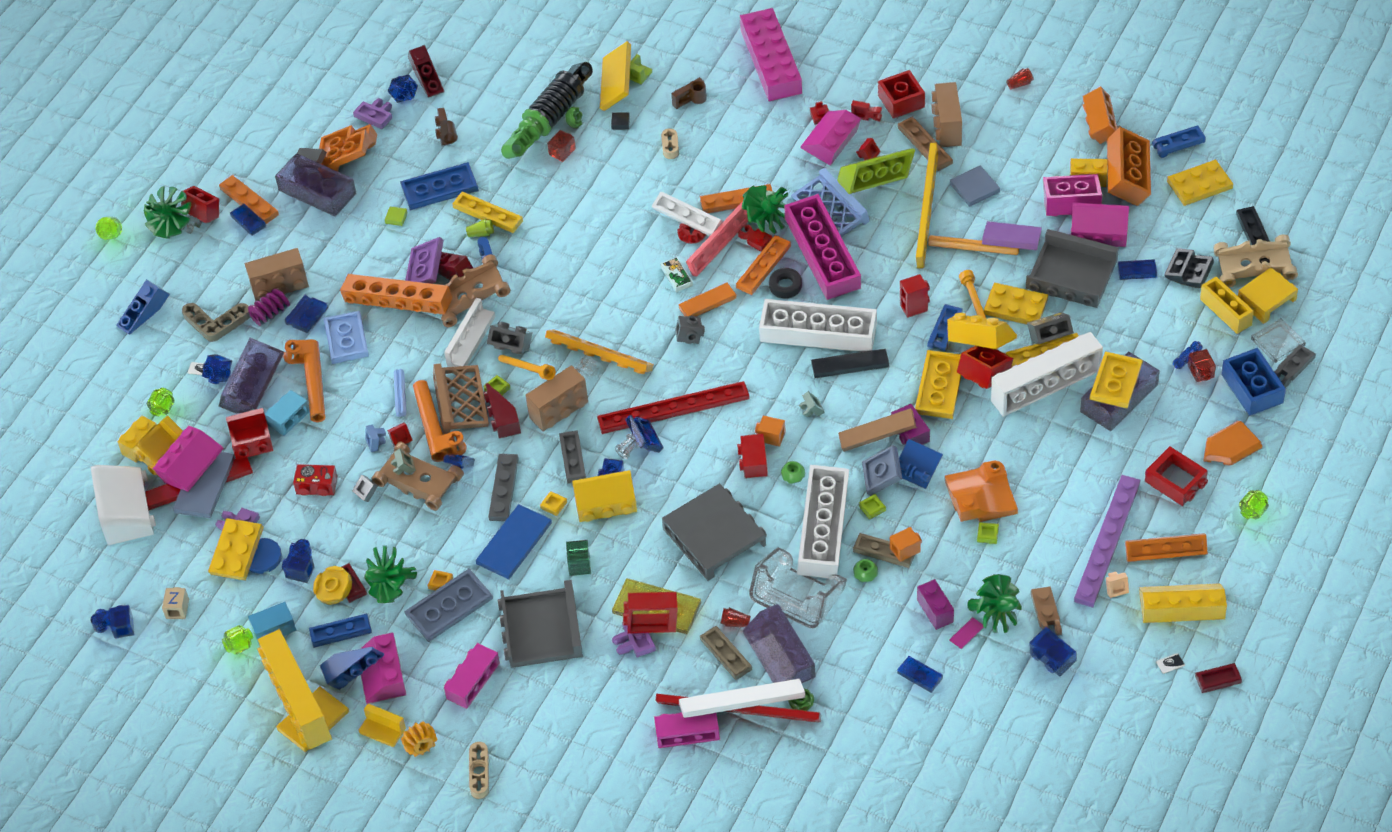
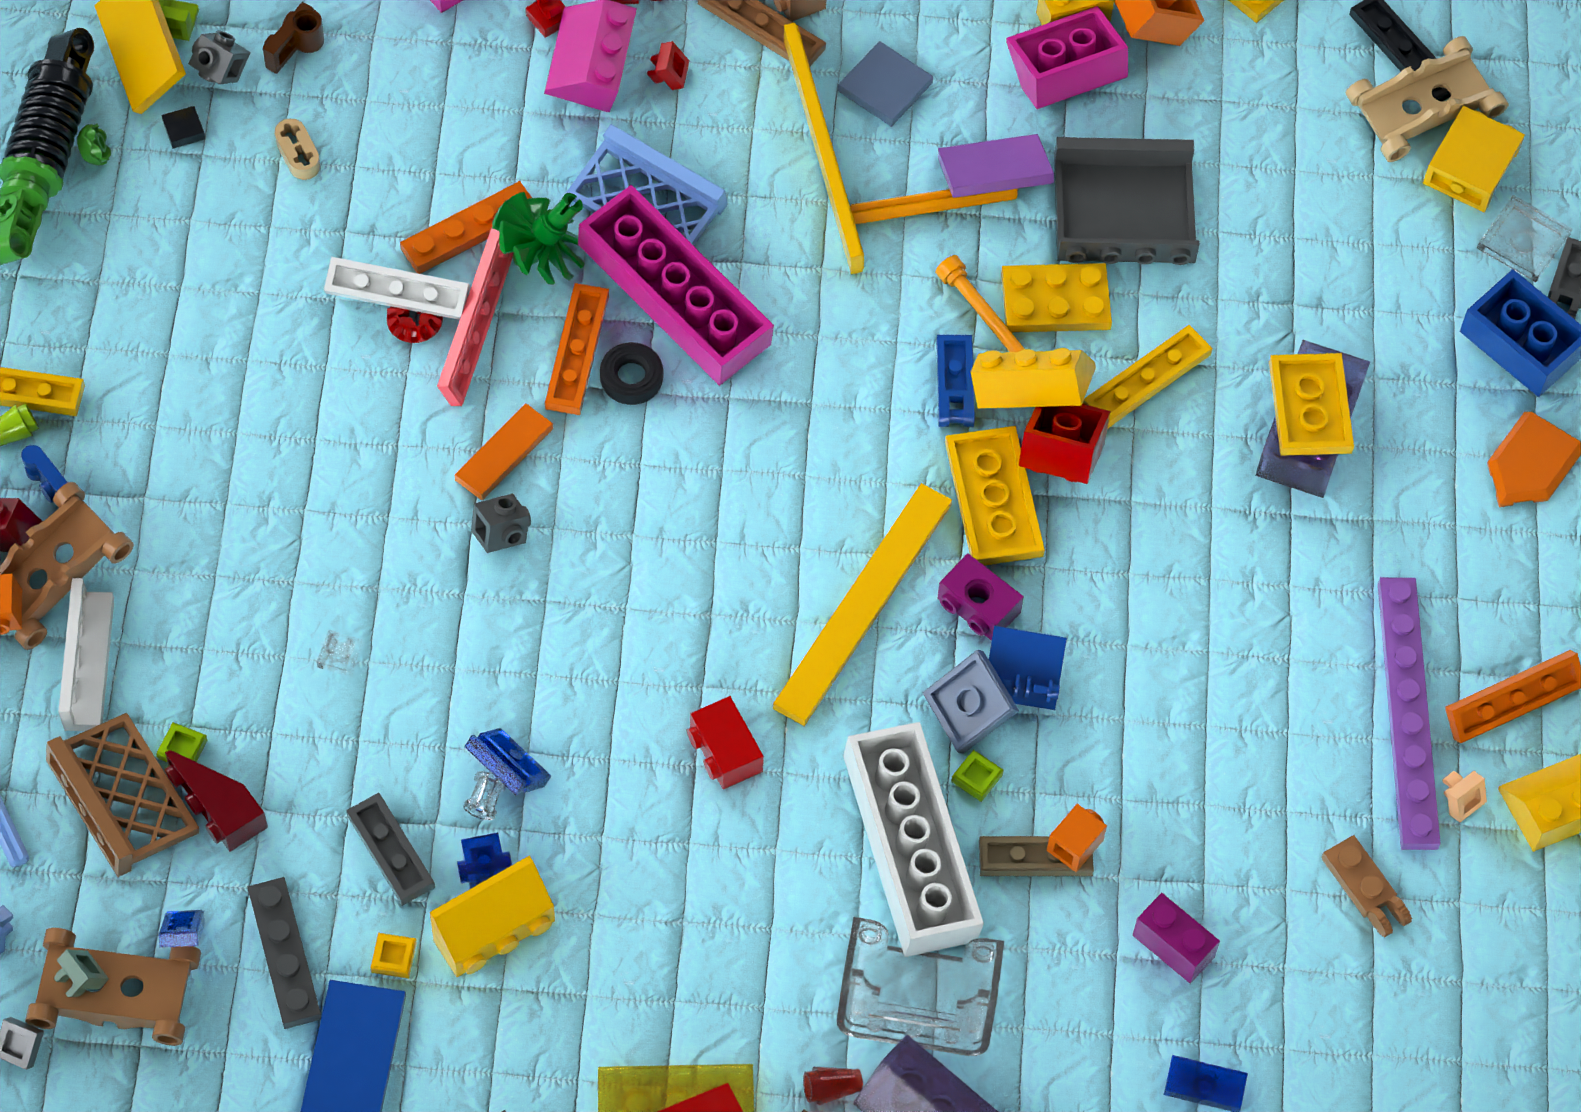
camera: 30 degrees left, 10 degrees up
red tile [387,422,413,447] -> none
orange axle [413,380,467,462] -> none
dark grey brick [487,322,533,354] -> none
light orange piece [498,355,556,380] -> none
medium nougat brick [526,365,588,431] -> none
light orange plate [545,329,654,374] -> none
clear red brick [547,130,576,162] -> none
clear green piece [566,540,591,576] -> none
red tile [597,381,750,434] -> none
tile [660,257,693,292] -> none
dark grey panel [662,483,767,581] -> none
red plate [738,224,772,252] -> none
orange brick [755,415,786,447] -> none
white brick [759,299,877,352] -> none
bright green plate [781,461,805,484] -> none
sand green tile [799,391,825,417] -> none
black tile [811,348,889,378] -> none
lime slope [837,148,915,194] -> none
medium nougat tile [838,408,917,452] -> none
bright green plate [853,559,878,582] -> none
red brick [900,274,930,318] -> none
orange slope [945,460,1018,522] -> none
dark pink sticker [949,617,984,649] -> none
green piece [967,574,1022,633] -> none
lime tile [977,522,999,544] -> none
white brick [991,332,1103,417] -> none
dark grey brick [1027,312,1074,344] -> none
clear blue brick [1029,627,1077,677] -> none
dark pink slope [1071,203,1129,247] -> none
clear blue plate [1117,259,1157,280] -> none
red window [1144,446,1208,506] -> none
black slope [1164,248,1214,288] -> none
clear blue axle [1172,341,1203,369] -> none
clear red brick [1188,349,1216,383] -> none
yellow brick [1200,276,1254,334] -> none
none -> dark grey brick [188,31,251,84]
none -> yellow tile [773,483,952,726]

